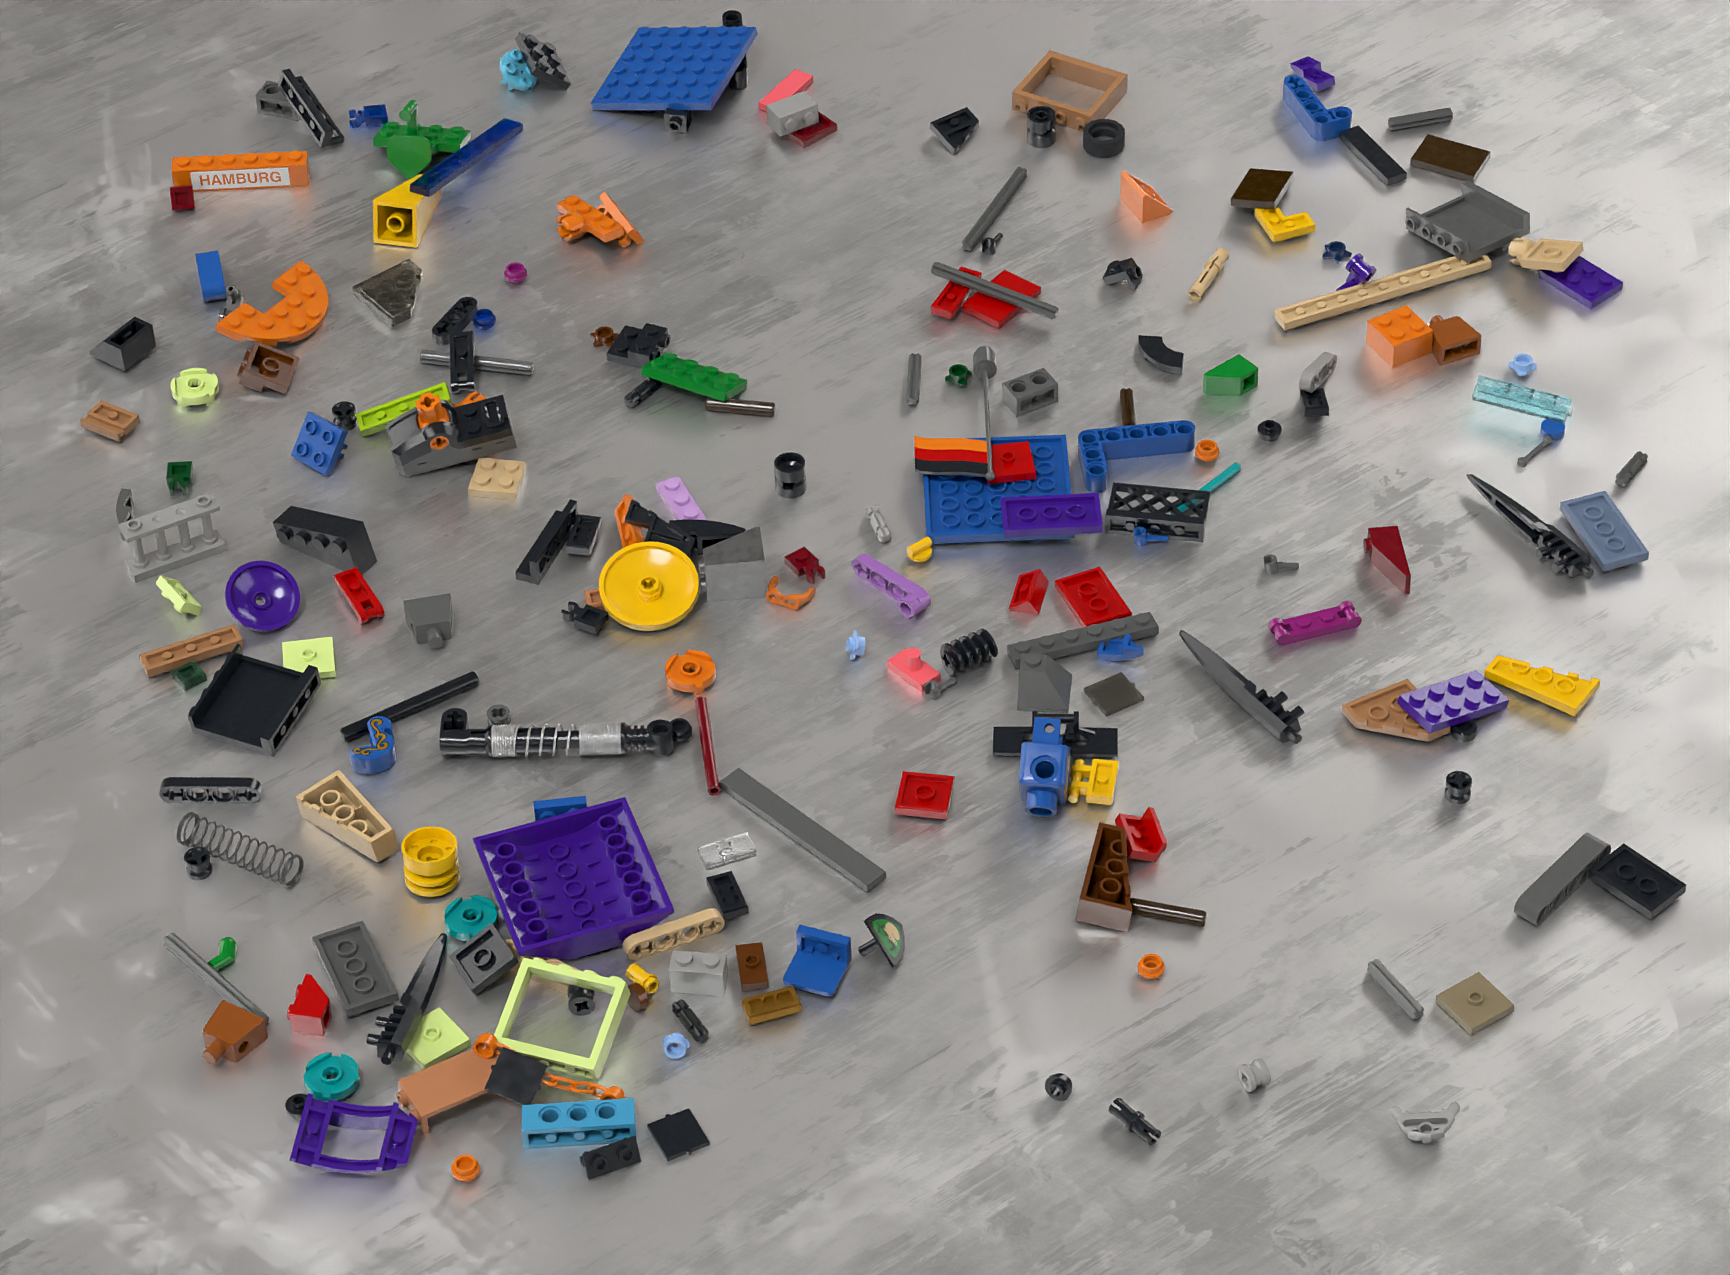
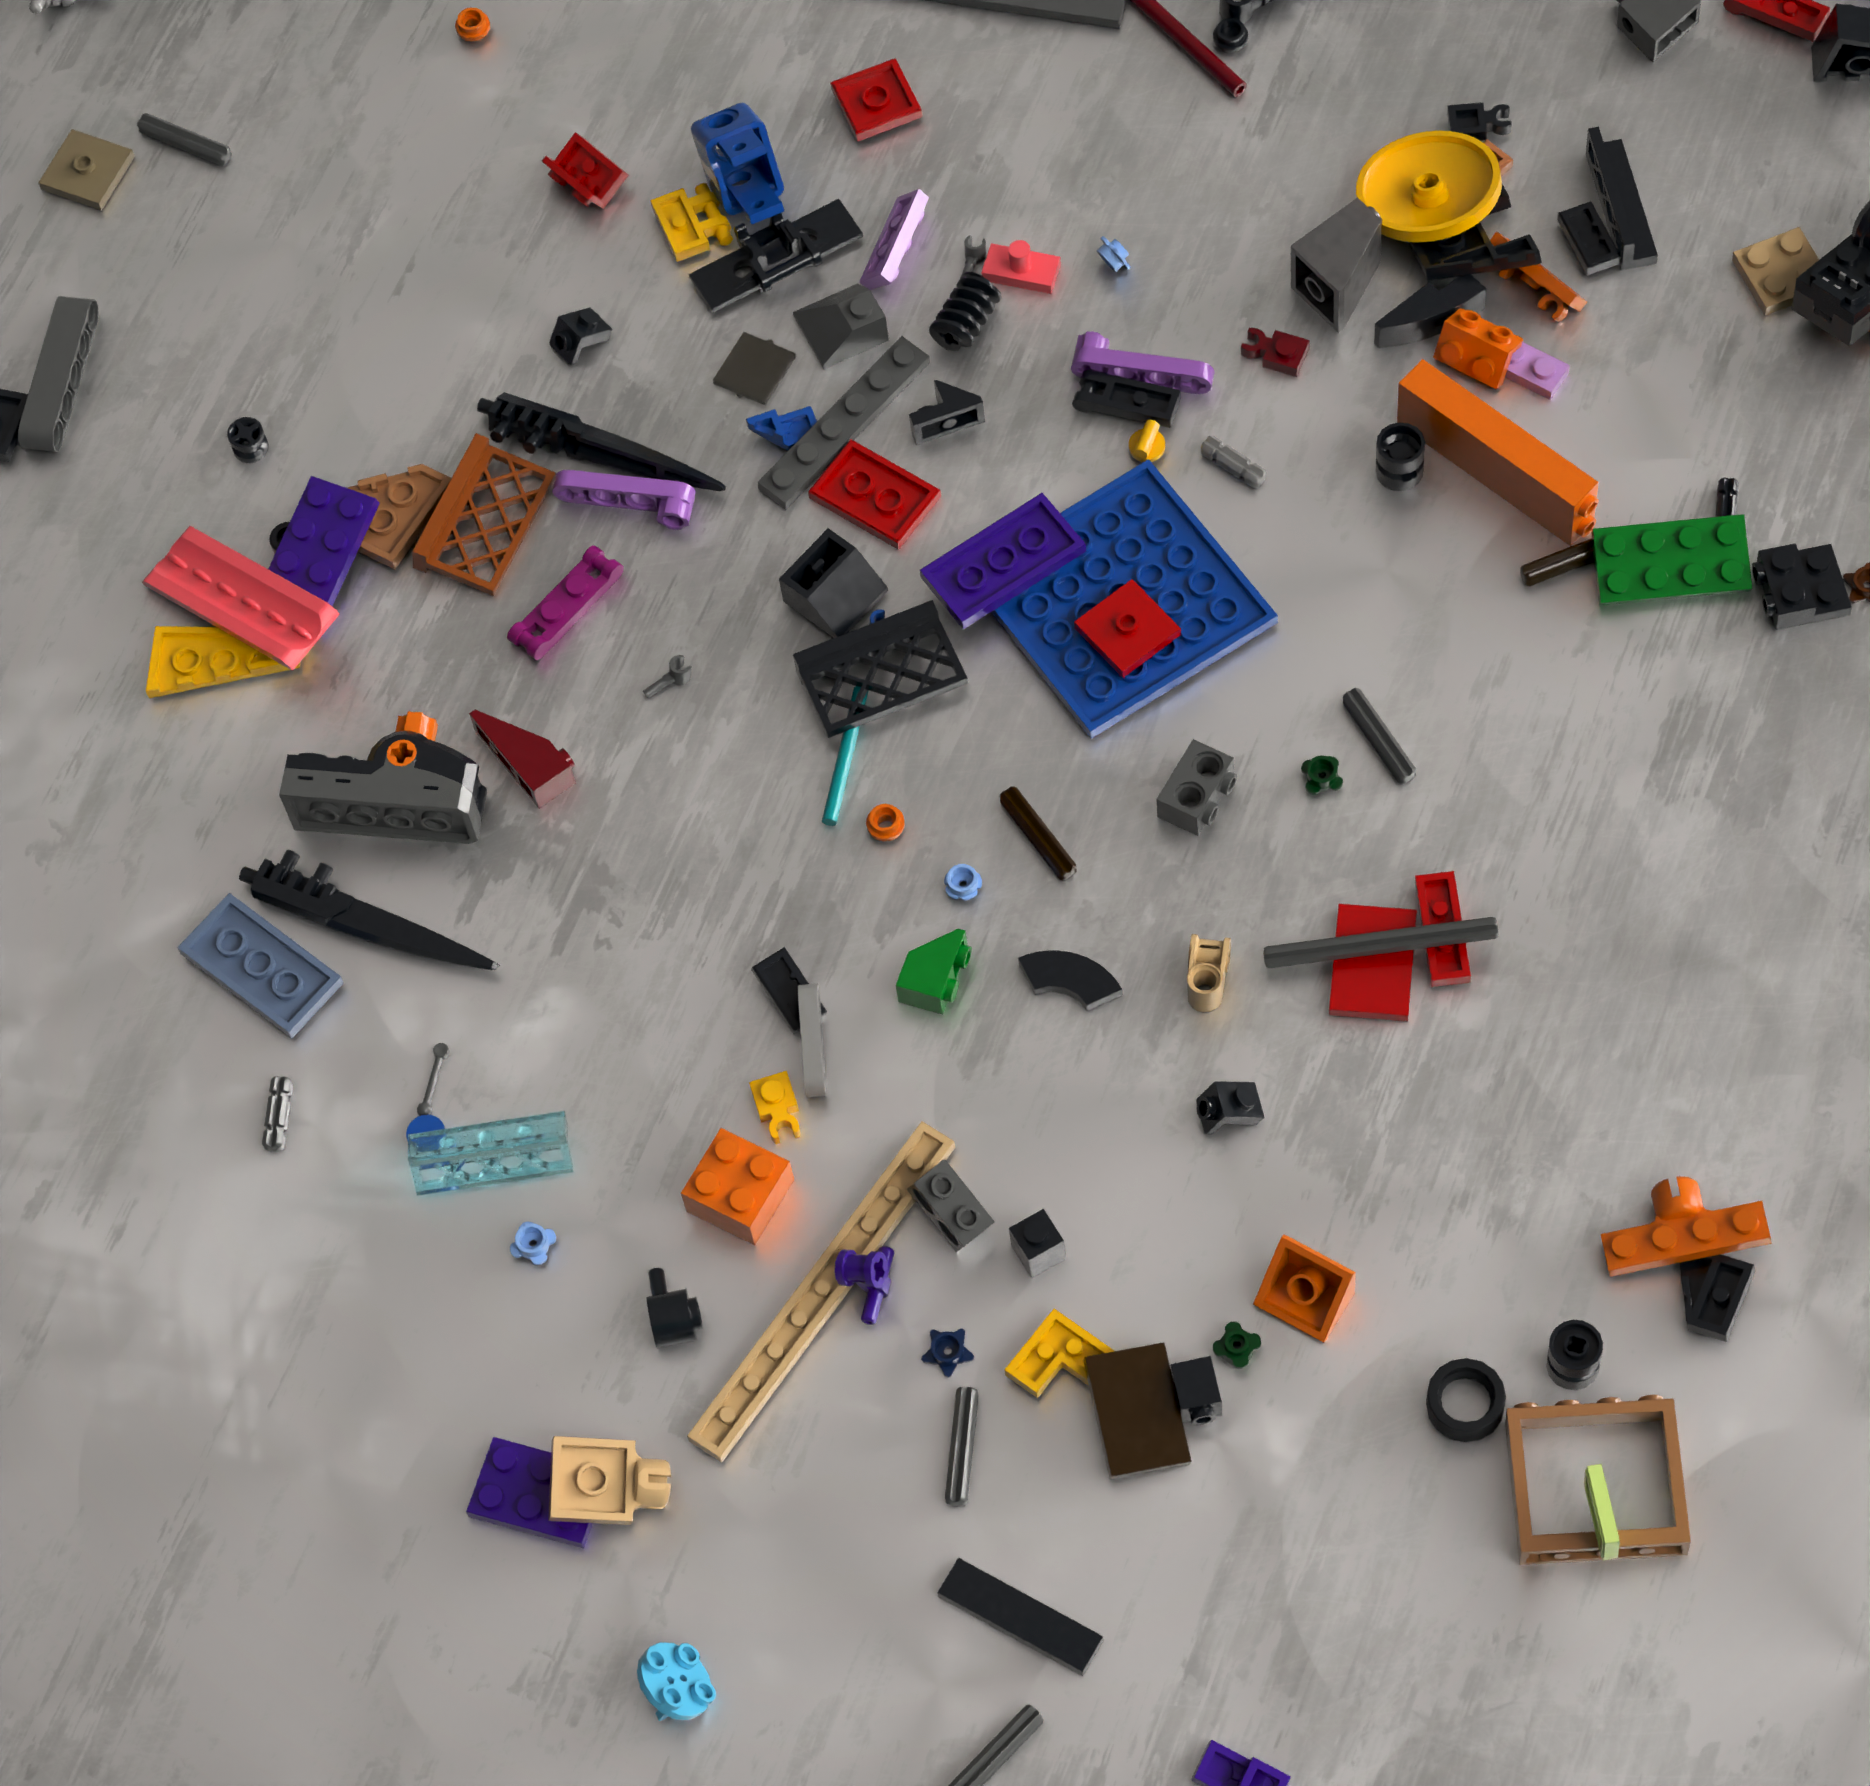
camera: 155 degrees right, 20 degrees up
orange plate [665,650,716,695] -> none
orange cap [766,576,816,610] -> none
flag [914,346,997,481] -> none
dark grey axle [962,167,1027,252] -> none
black hand [981,233,1003,254] -> none
red slope [1009,569,1049,614] -> none
reddish brown wedge [1075,822,1132,933] -> none
blue beam [1078,420,1195,493] -> none
dark brown axle [1130,898,1207,927] -> none
tan pin [1188,248,1229,301] -> none
black plate [1257,420,1282,442] -> none
blue beam [1283,75,1352,142] -> none
dark grey panel [1405,180,1530,262] -> none
dark brown tile [1410,134,1491,183] -> none
dark orange torso [1429,315,1482,366] -> none
none -> coral plate [142,526,340,671]
none -> dark grey piece [279,711,487,844]
none -> dark orange fence [412,433,556,596]
none -> black bracket [549,307,612,365]
none -> medium lavender beam [552,470,696,530]
none -> medium azure plate [637,1642,716,1721]
none -> black piece [646,1268,703,1348]
none -> yellow plate [749,1071,800,1144]
none -> black slope [779,528,888,638]
none -> lavender plate [859,189,929,290]
none -> dark grey brick [907,1159,995,1252]
none -> black slope [909,380,985,445]
none -> light blue plate [944,864,982,901]
none -> dark grey axle [945,1387,979,1506]
none -> black brick [1009,1209,1066,1278]
none -> black plate [1072,370,1181,428]
none -> black brick [1171,1356,1222,1425]
none -> tan piece [1187,934,1231,1012]
none -> dark green plate [1213,1322,1261,1369]
none -> orange brick [1397,359,1599,546]
none -> orange bracket [1433,308,1523,390]
none -> yellowish green tile [1584,1464,1620,1560]
none -> orange plate [1601,1176,1772,1277]

